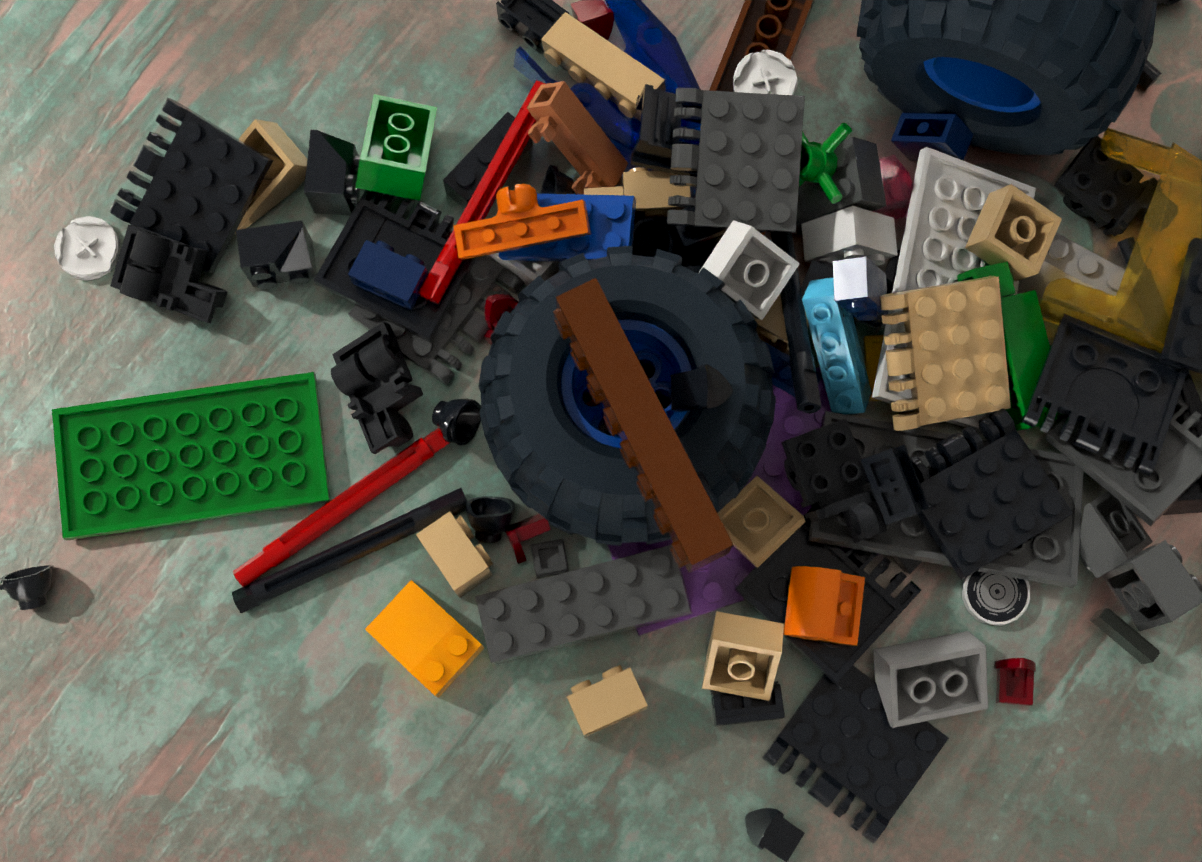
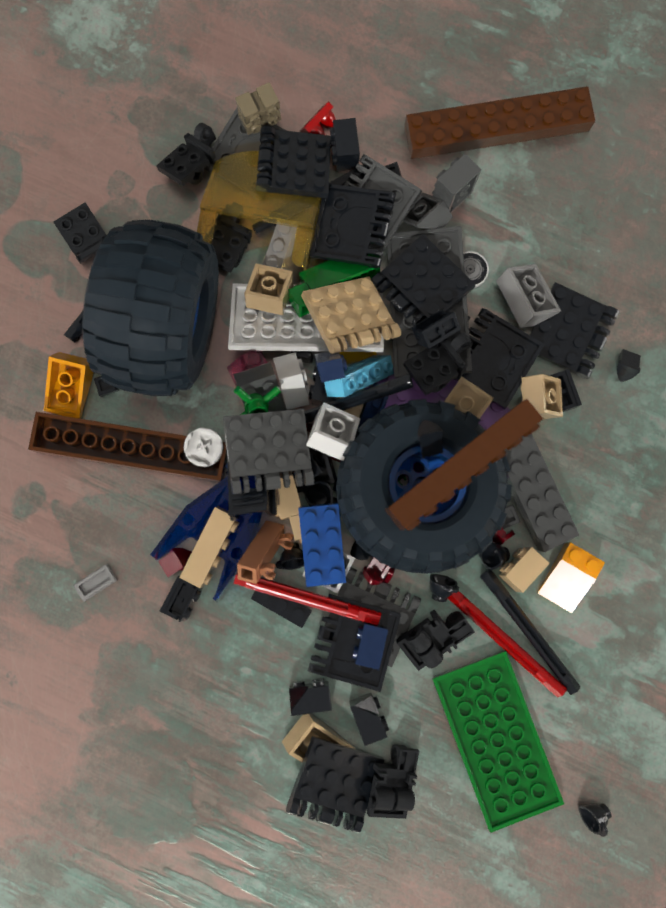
camera: 105 degrees left, 5 degrees up
white tile [54,216,121,281] -> none
green brick [355,94,437,201] -> none
orange plate [453,184,591,260] -> none
tan brick [567,665,648,738] -> none
orange brick [783,566,865,646] -> none
dark blue brick [891,113,974,161] -> none
dark red tile [994,658,1036,706] -> none
pearl dark grey tile [1090,608,1160,665] -> none

